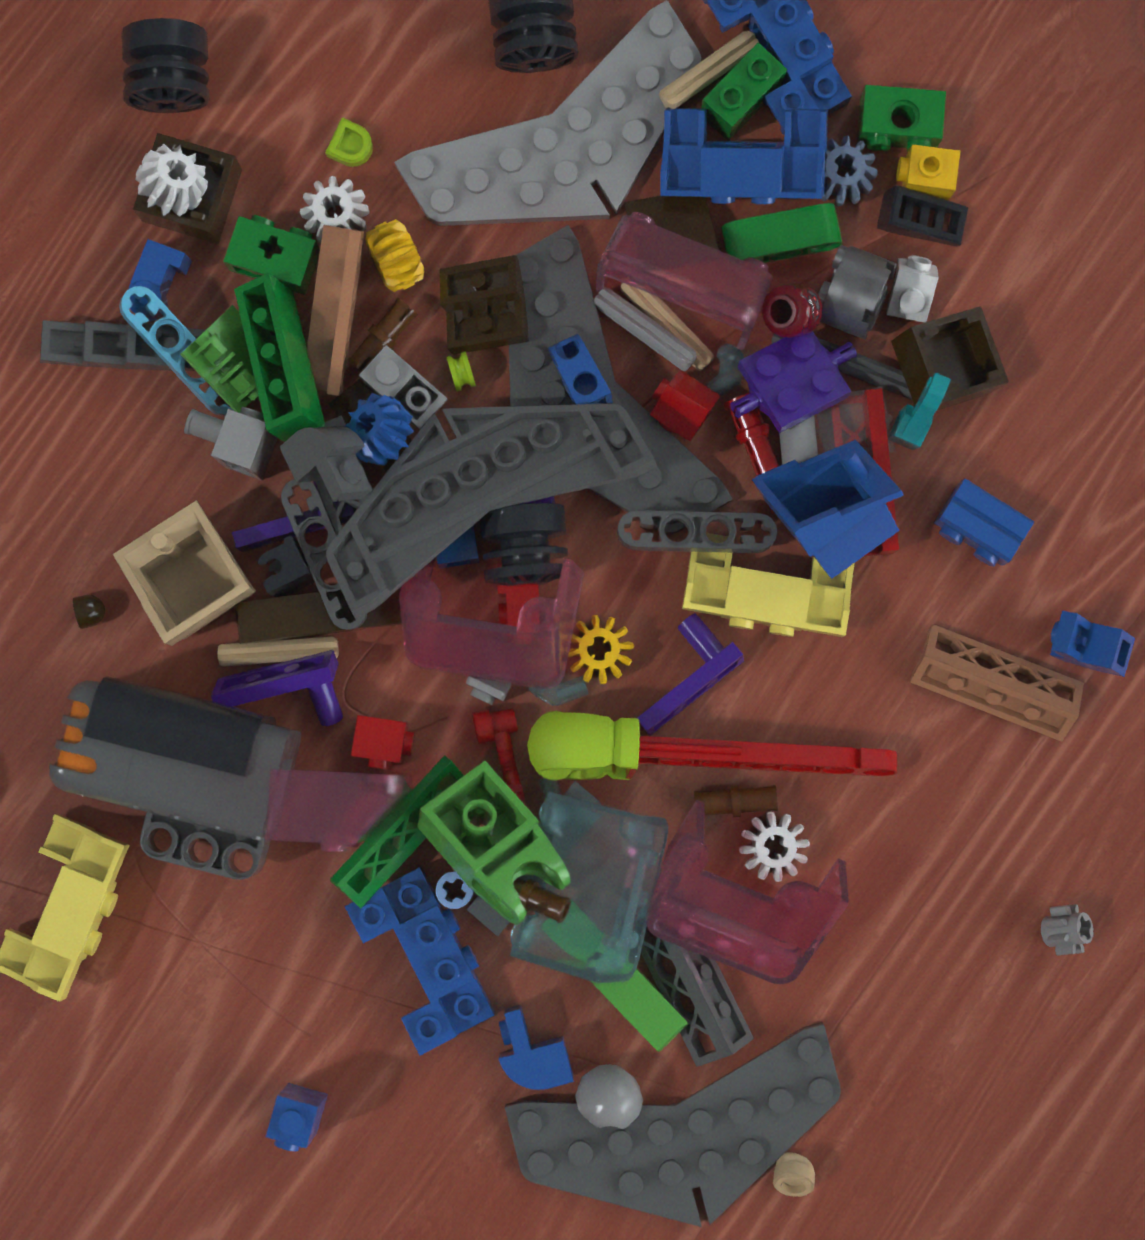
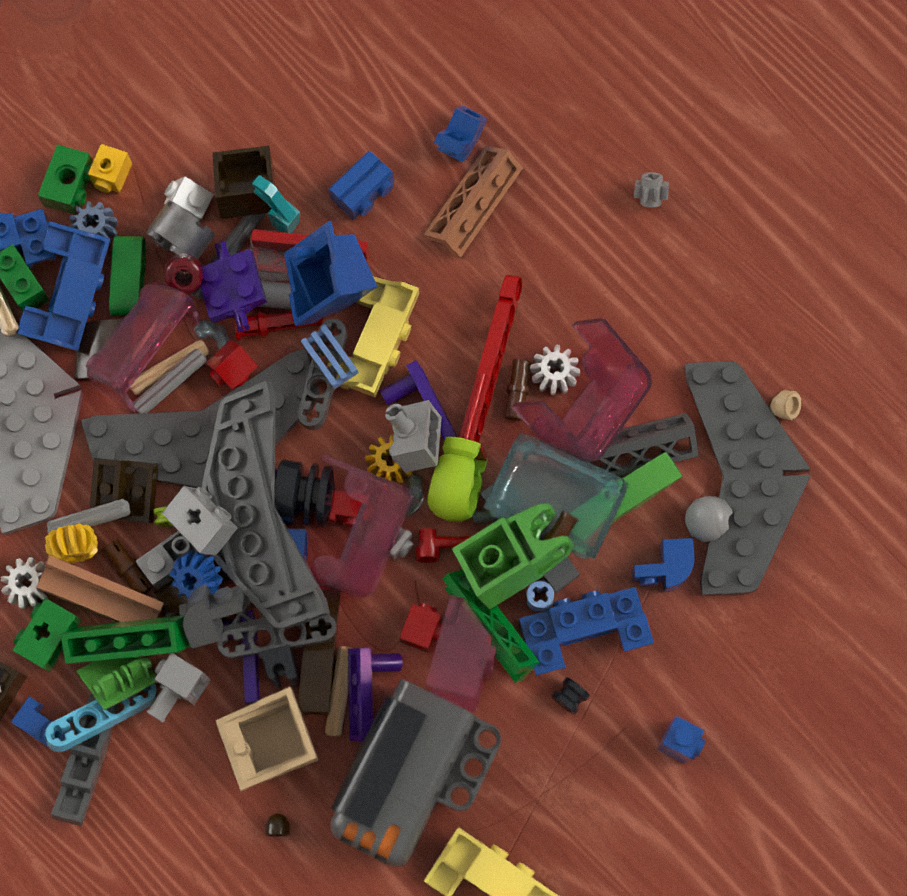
camera: 75 degrees left, 10 degrees down
blue leg [548,333,613,405] -> none
black slope [877,185,968,247] -> none
none -> light grey axle [47,499,130,533]
none -> light grey brick [162,486,238,556]
none -> medium blue tile [301,325,359,389]
none -> light grey brick [385,400,442,473]
none -> black wheel [551,677,590,715]

